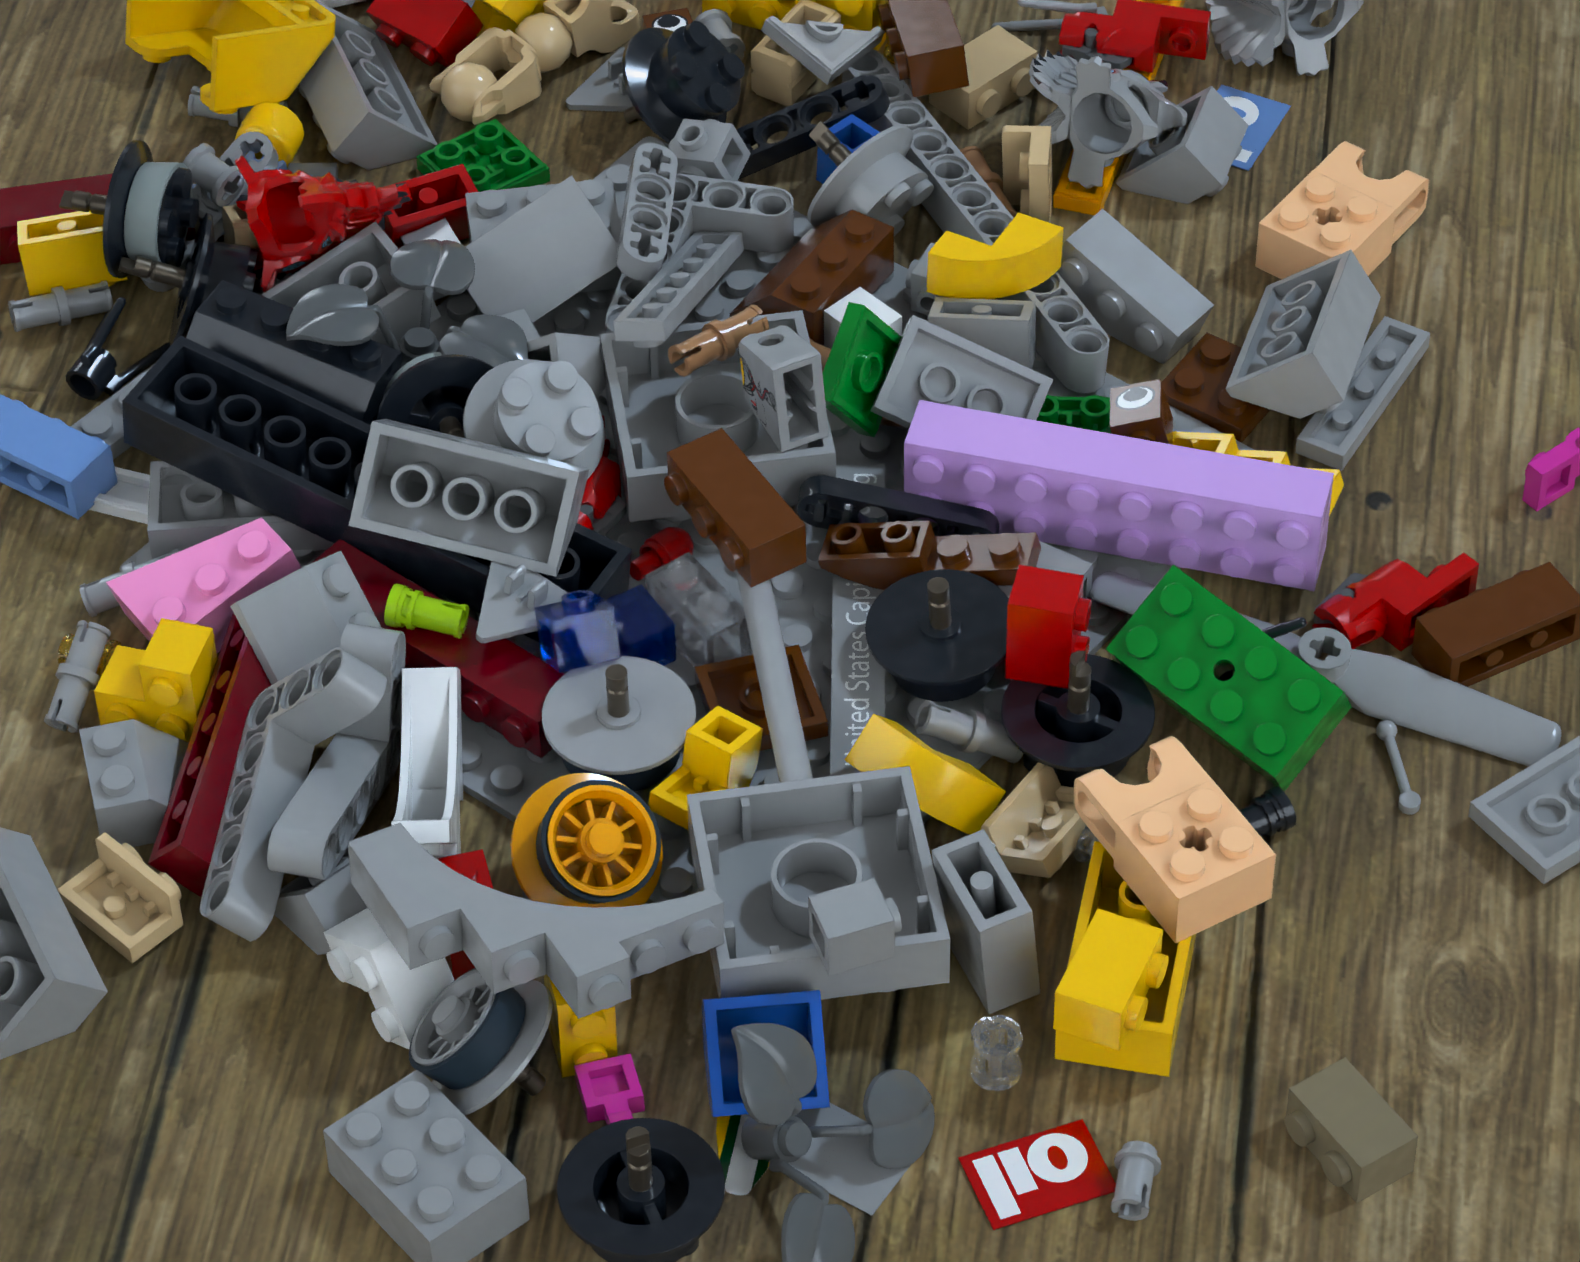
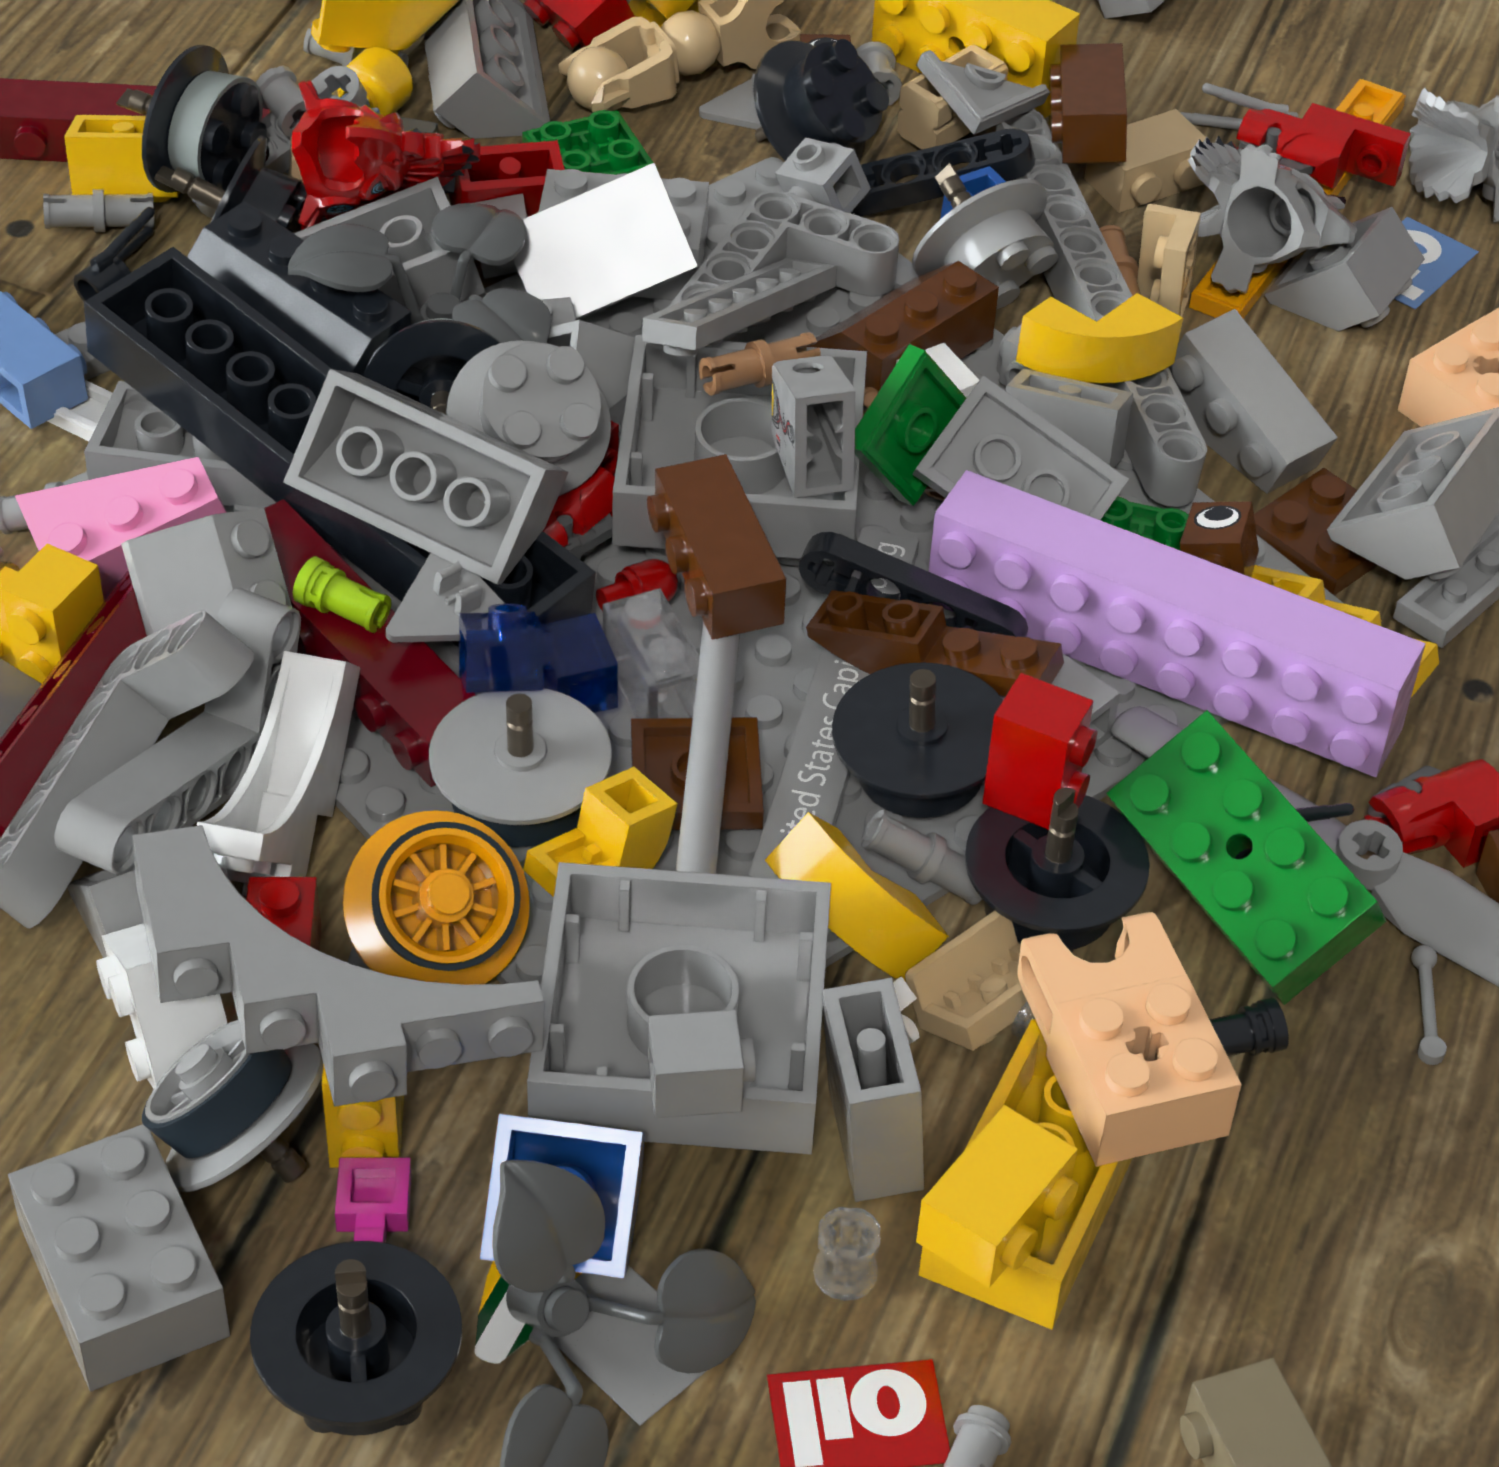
camera: 10 degrees right, 0 degrees up
light grey beam [616,143,678,281] -> none

